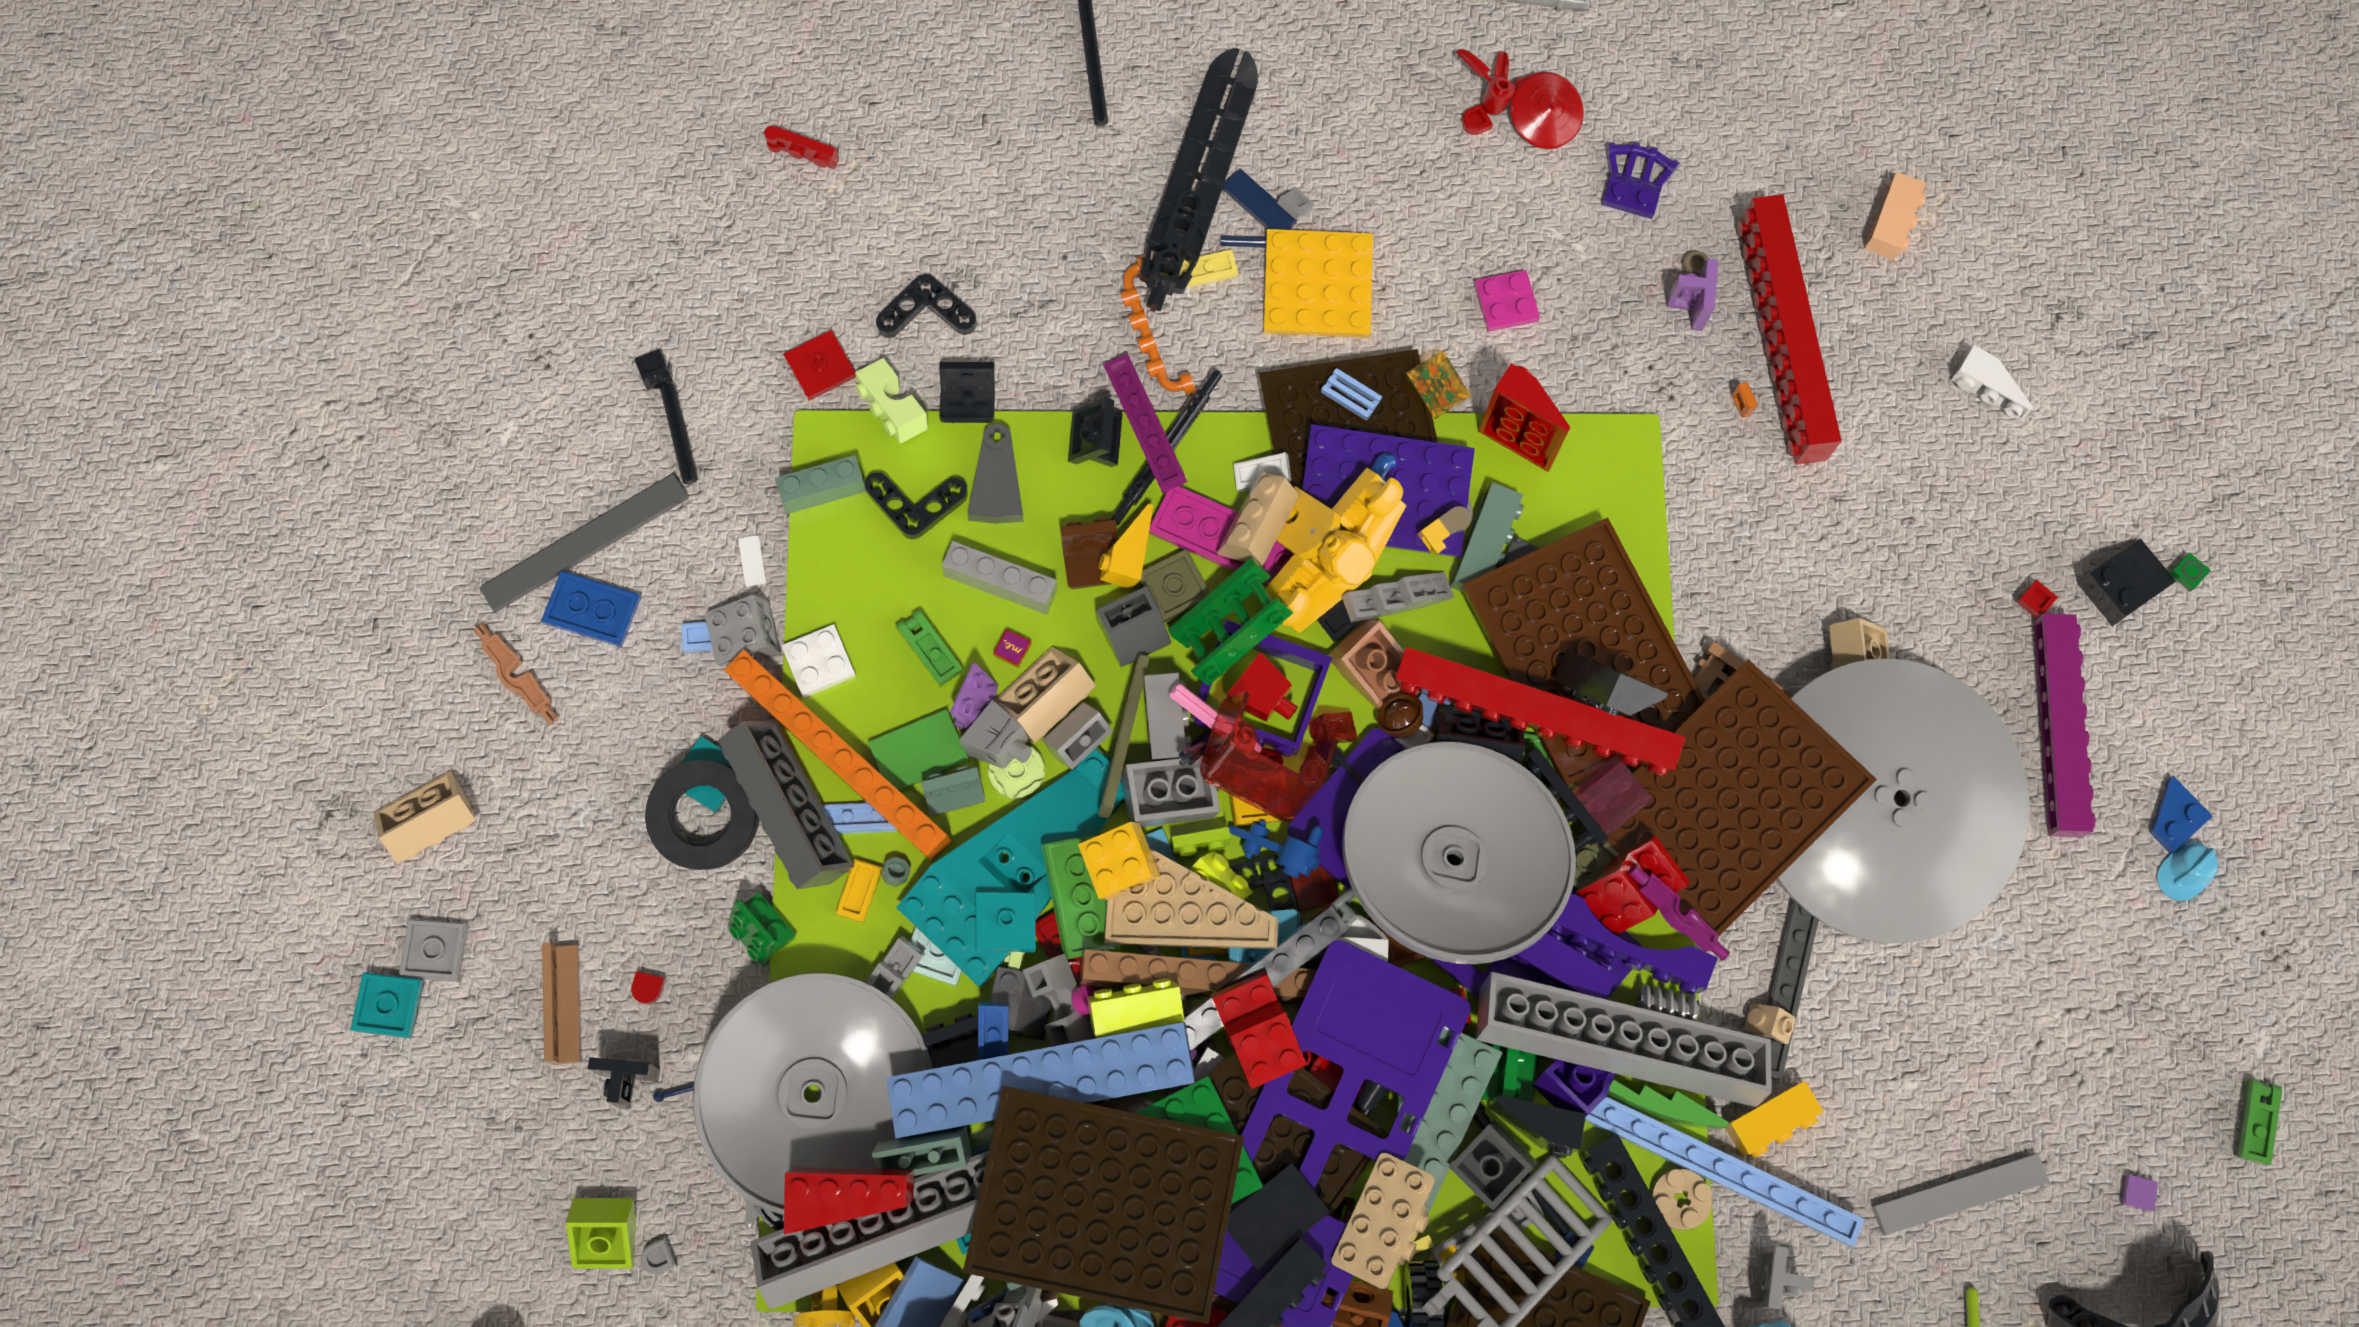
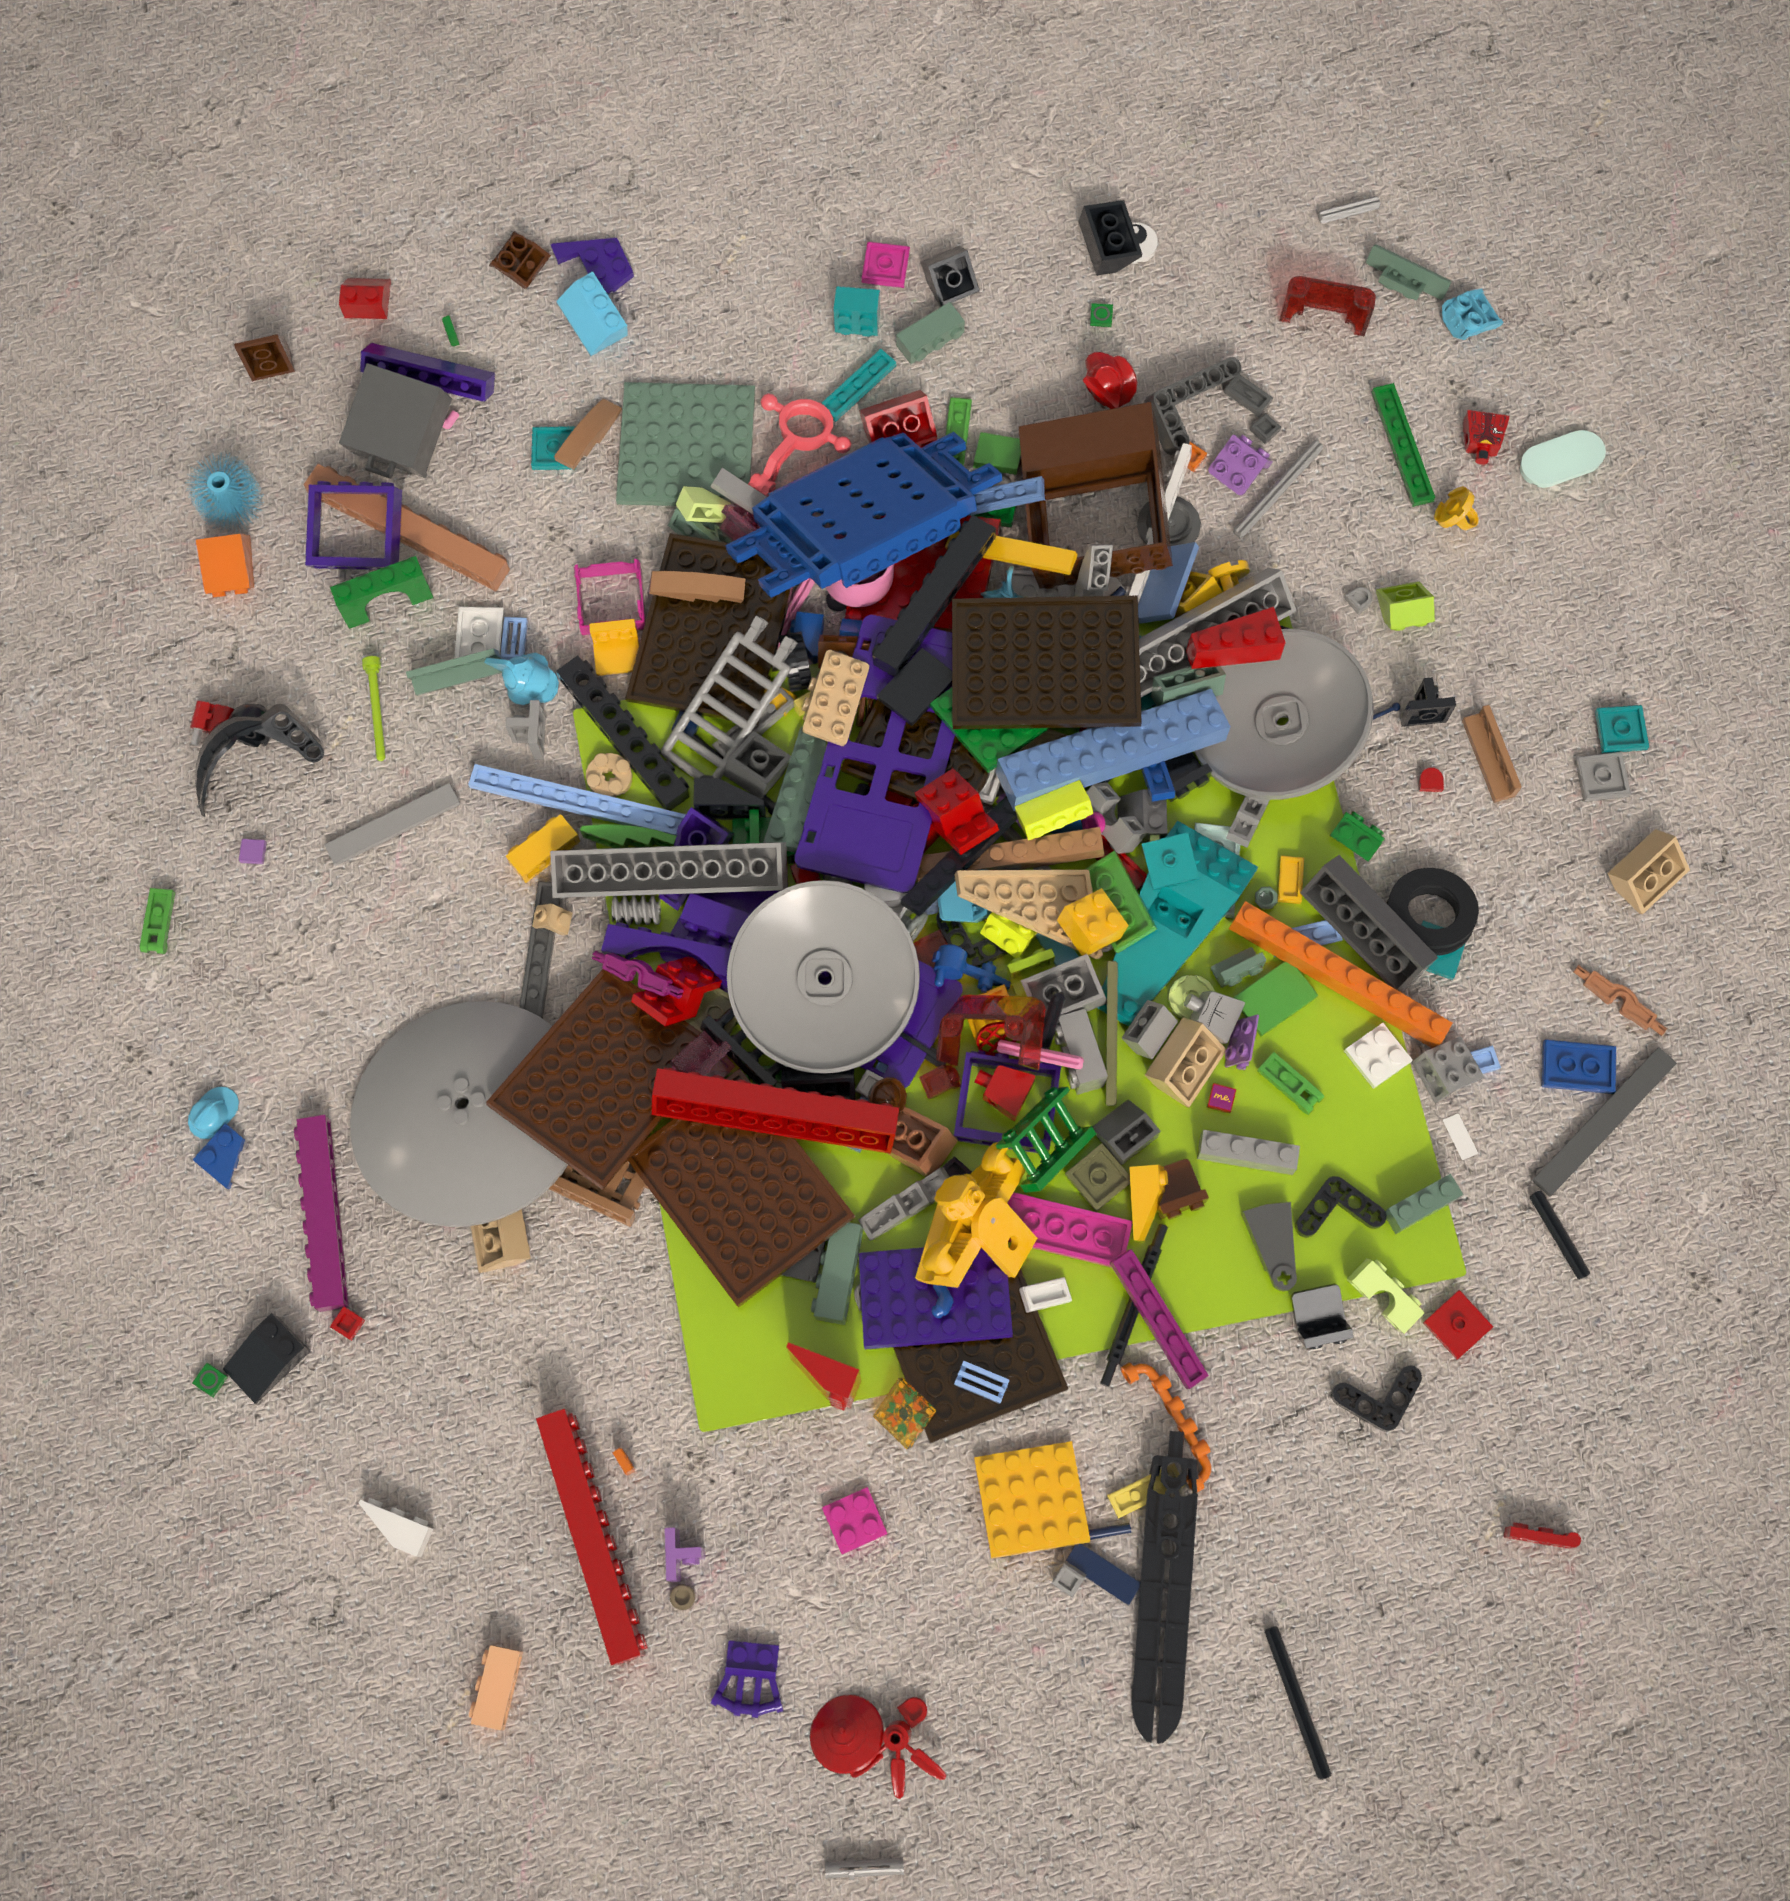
camera: 175 degrees right, 0 degrees up
black bracket [634,349,673,391] -> none
black bracket [1068,397,1123,467] -> none
tan slope [1217,473,1299,566] -> none
leg [1417,506,1471,557] -> none
black slope [1554,649,1668,716] -> none

